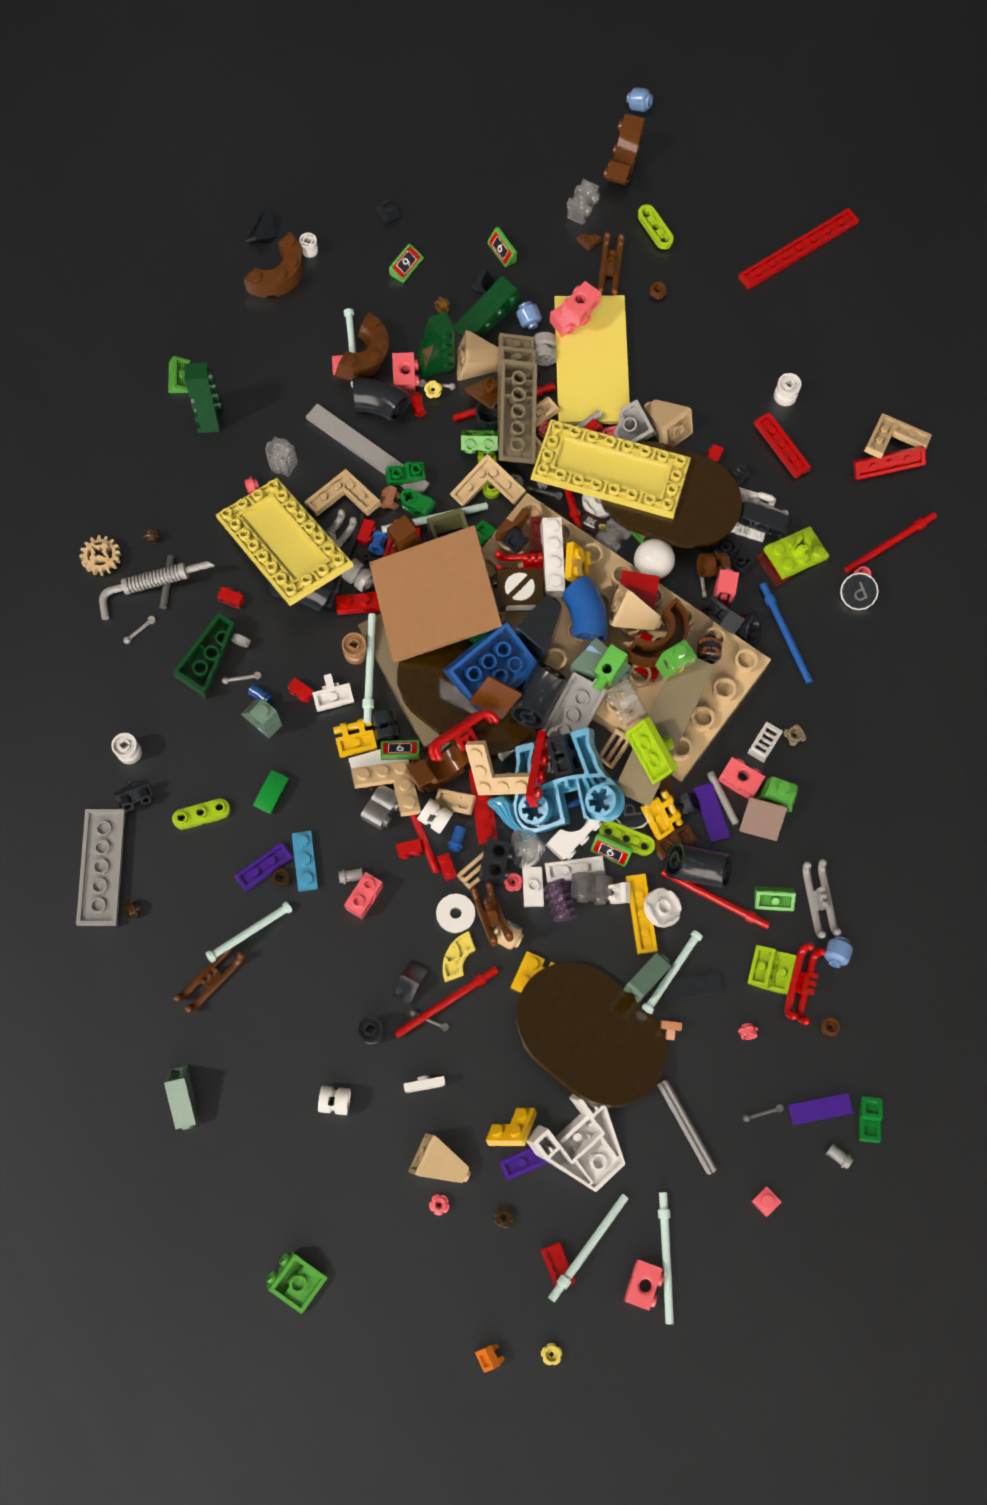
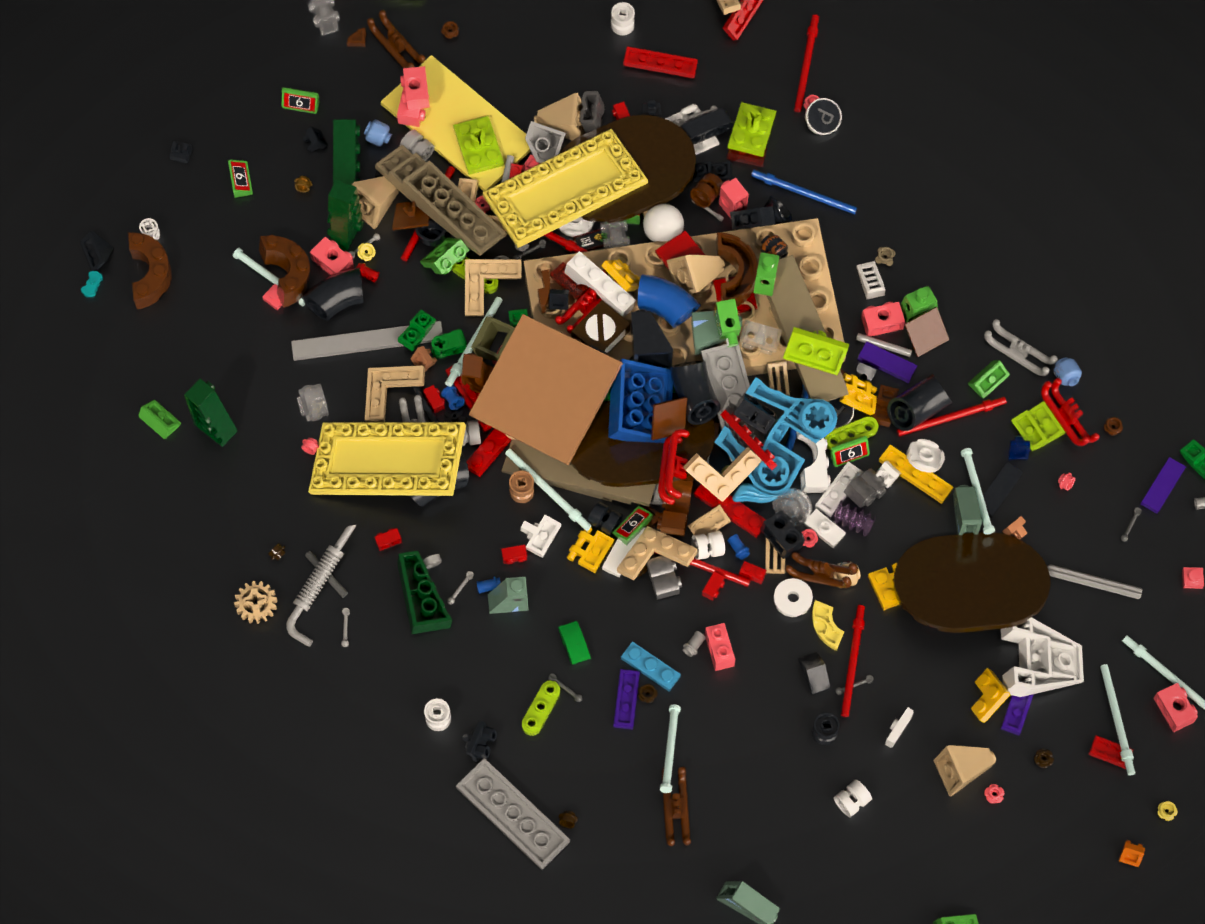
camera: 45 degrees left, 5 degrees down
none -> teal piece [81,271,103,297]
none -> lime plate [453,116,504,175]
none -> dark grey hinge [548,674,582,702]
none -> flat silver brick [580,91,605,133]
none -> clear blue tile [1008,436,1030,459]

